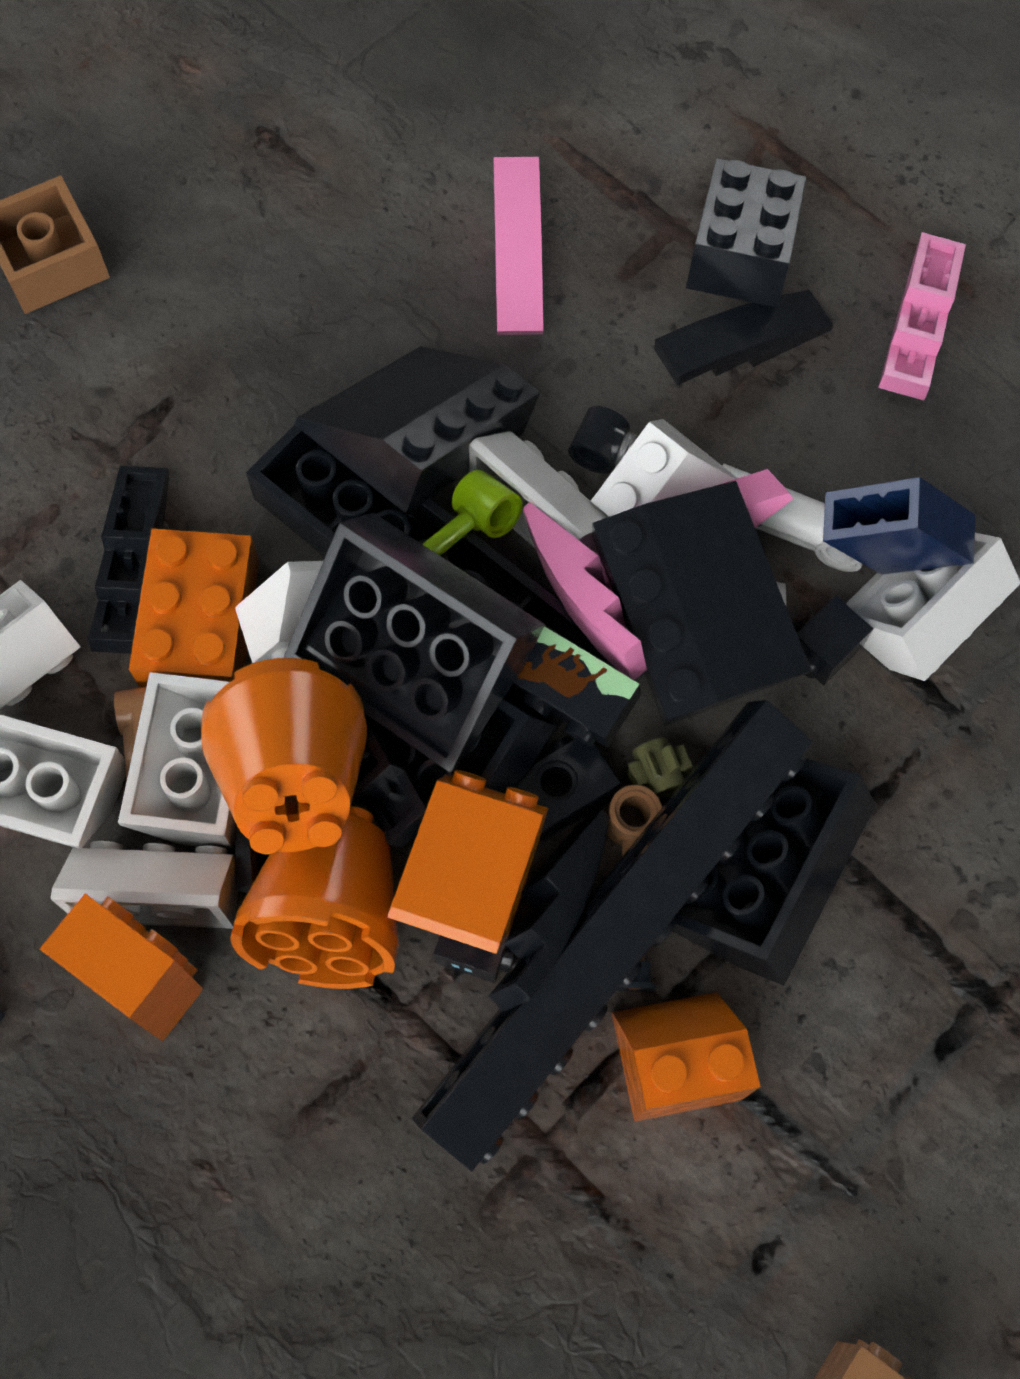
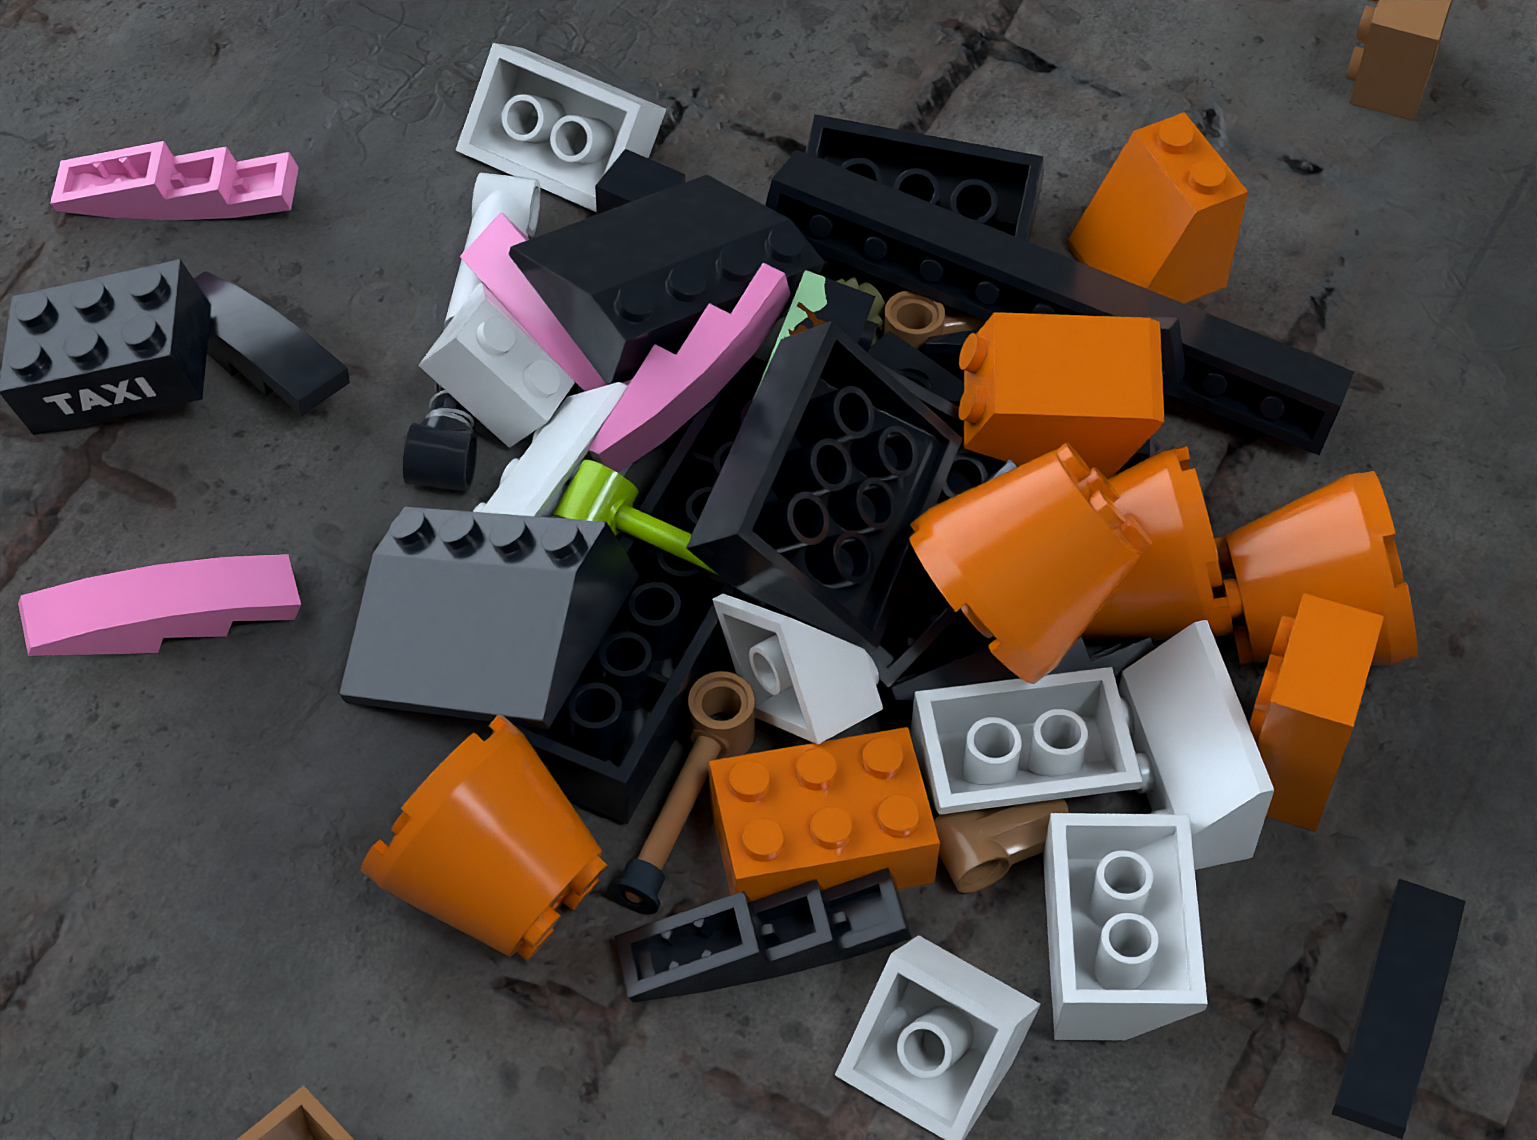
camera: 105 degrees left, 15 degrees down
dark blue brick [823,477,976,575] -> none
none -> orange cone [361,715,608,961]
none -> medium nougat piece [608,671,755,915]
none -> orange cone [1214,471,1418,666]

